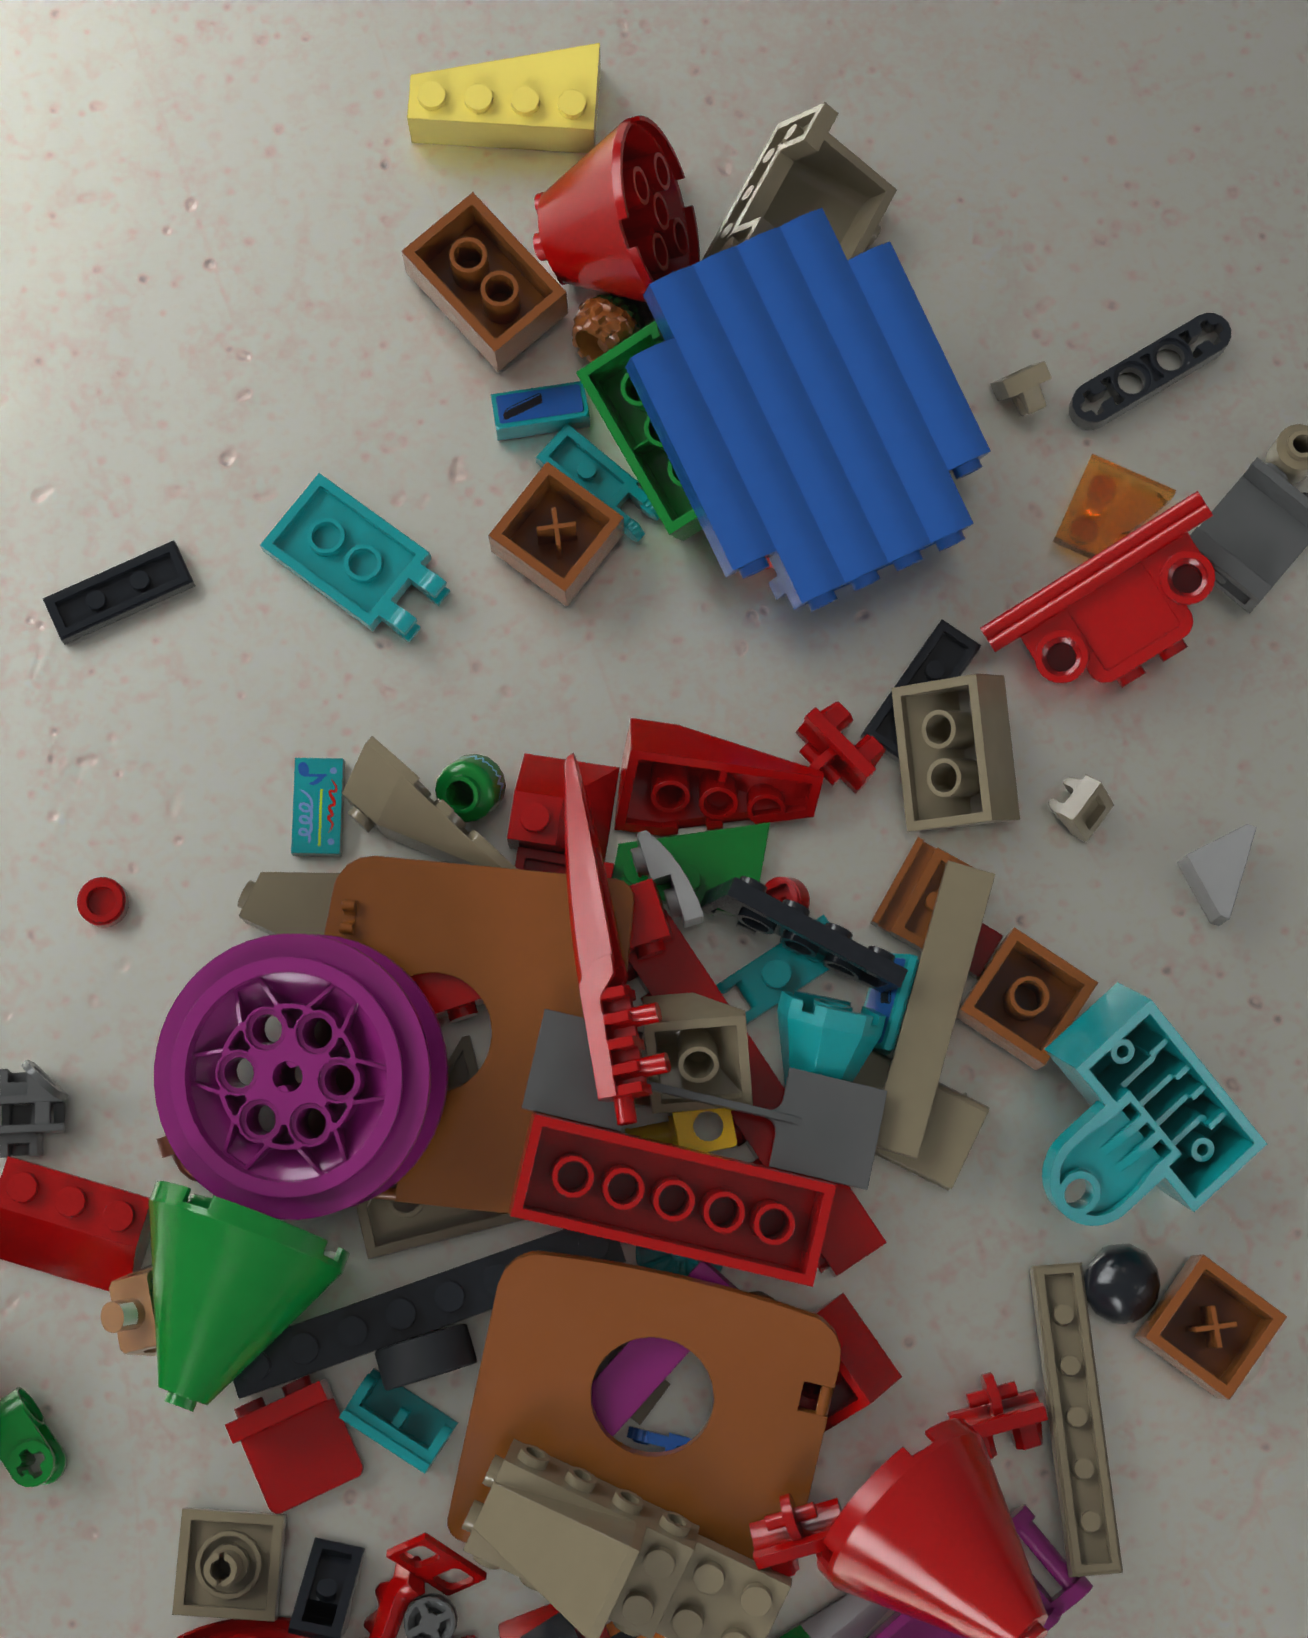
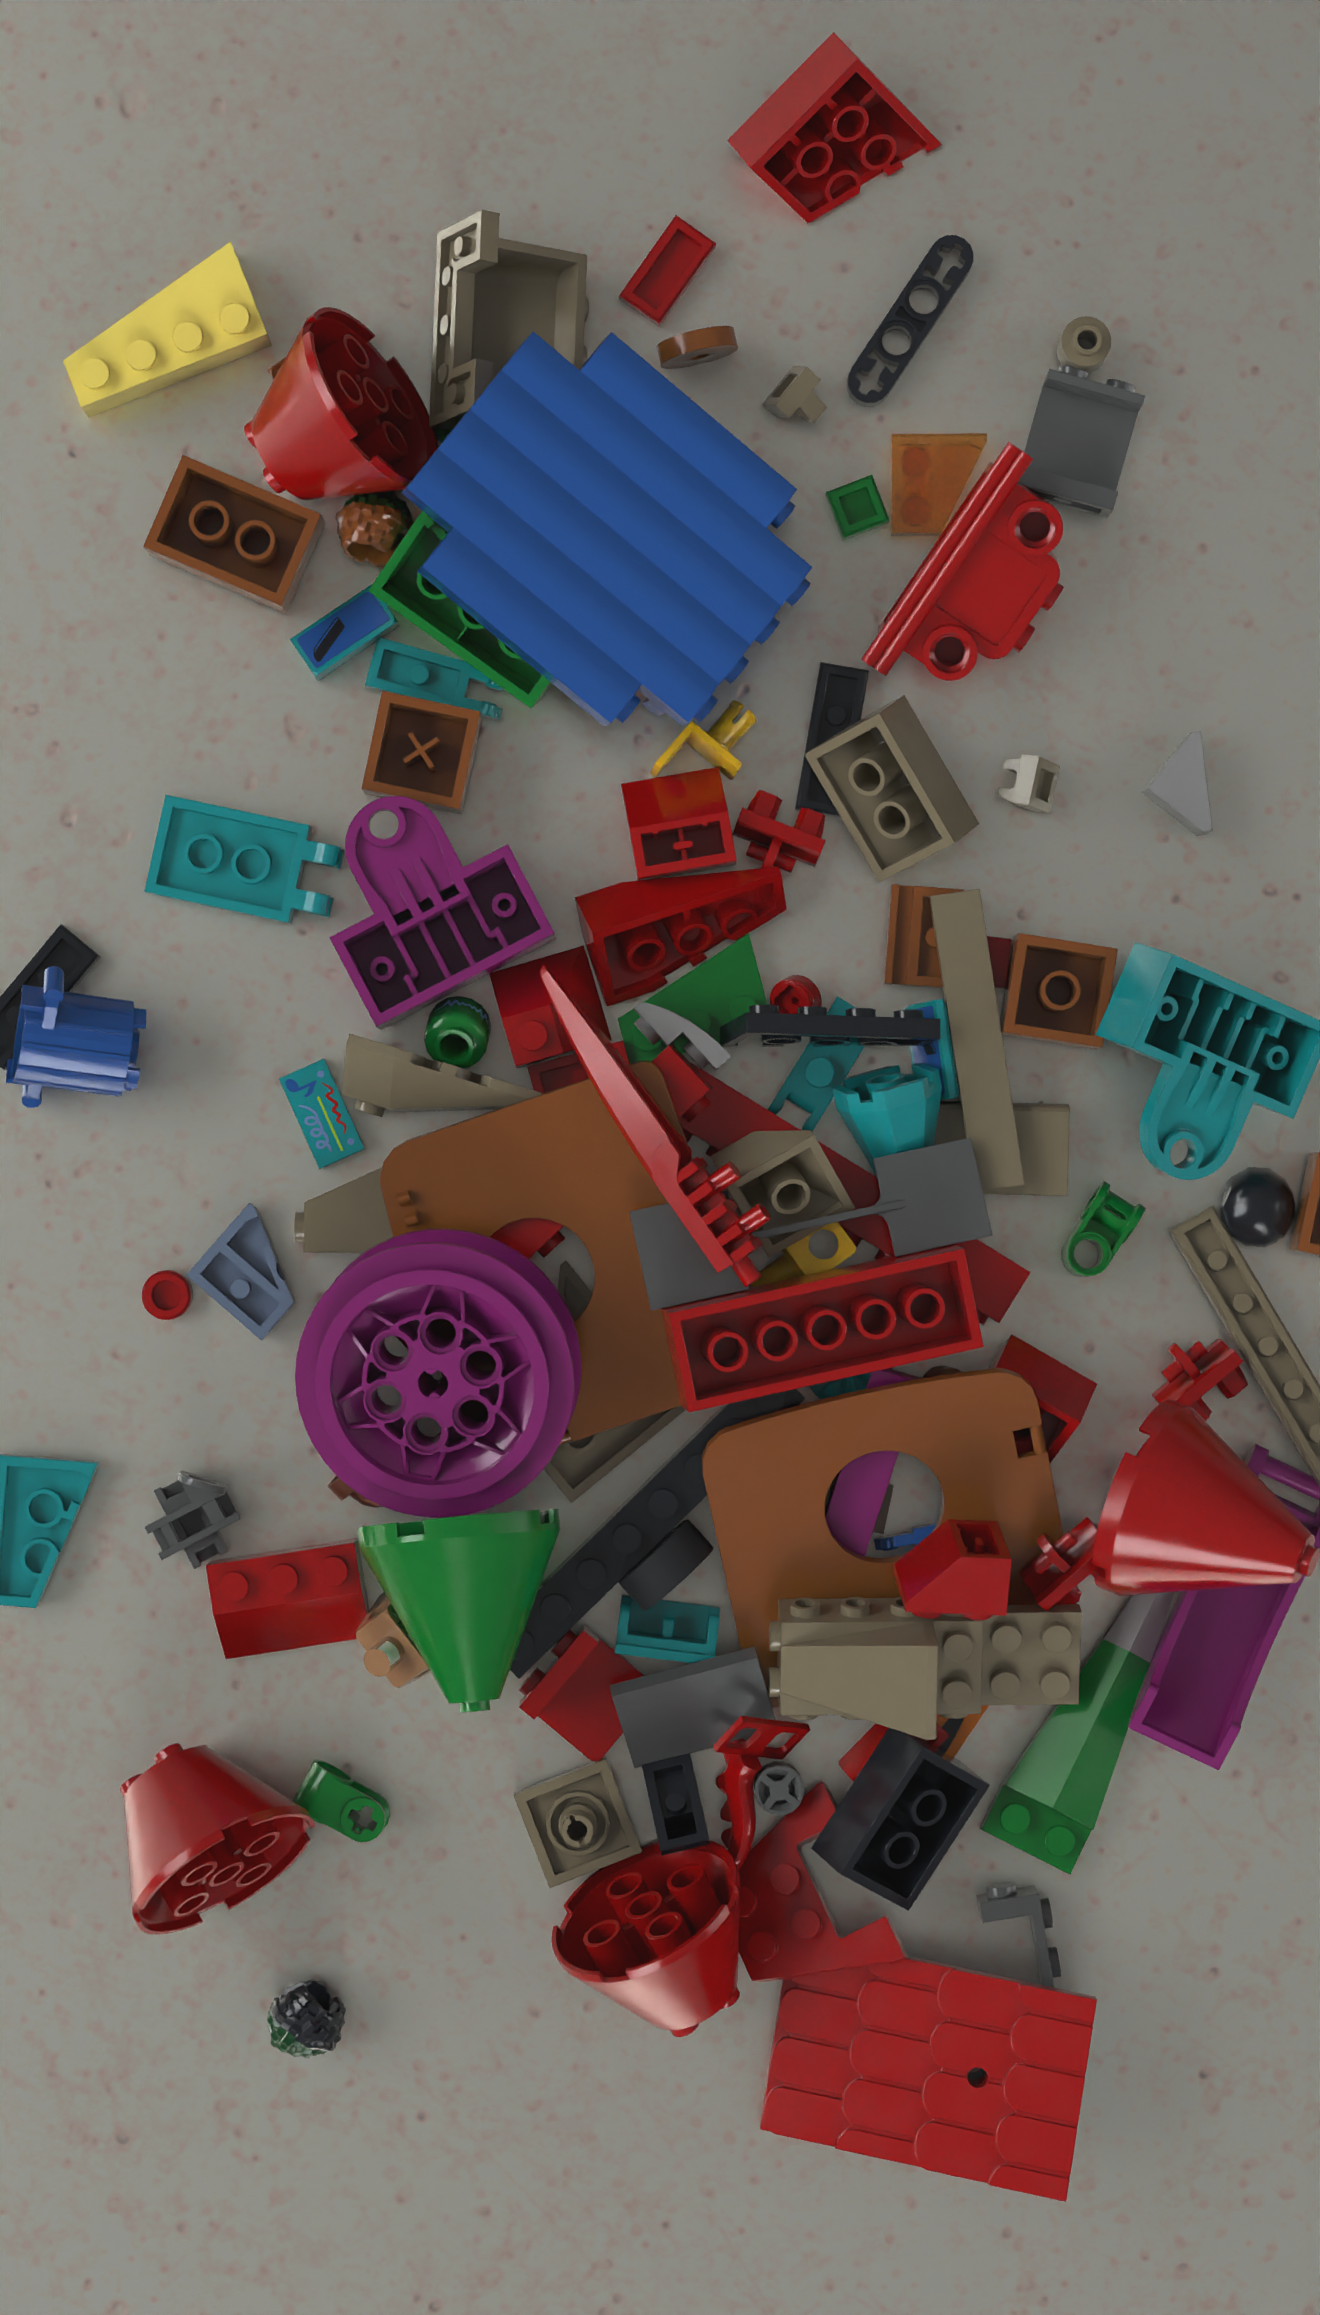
camera: 25 degrees left, 10 degrees up
none -> blue container [6,966,146,1108]
none -> sand blue wing [187,1203,295,1340]
none -> magenta brick [329,796,556,1030]
none -> dark grey tile [610,1646,776,1768]
none -> red tile [619,215,716,327]
none -> red slope [621,767,737,881]
none -> yellow bracket [650,700,757,780]
none -> dark orange piece [656,326,738,369]
none -> red wedge [727,32,942,223]
none -> green tile [825,475,890,541]
none -> red slope [893,1519,1012,1620]
none -> green piece [1061,1181,1146,1277]

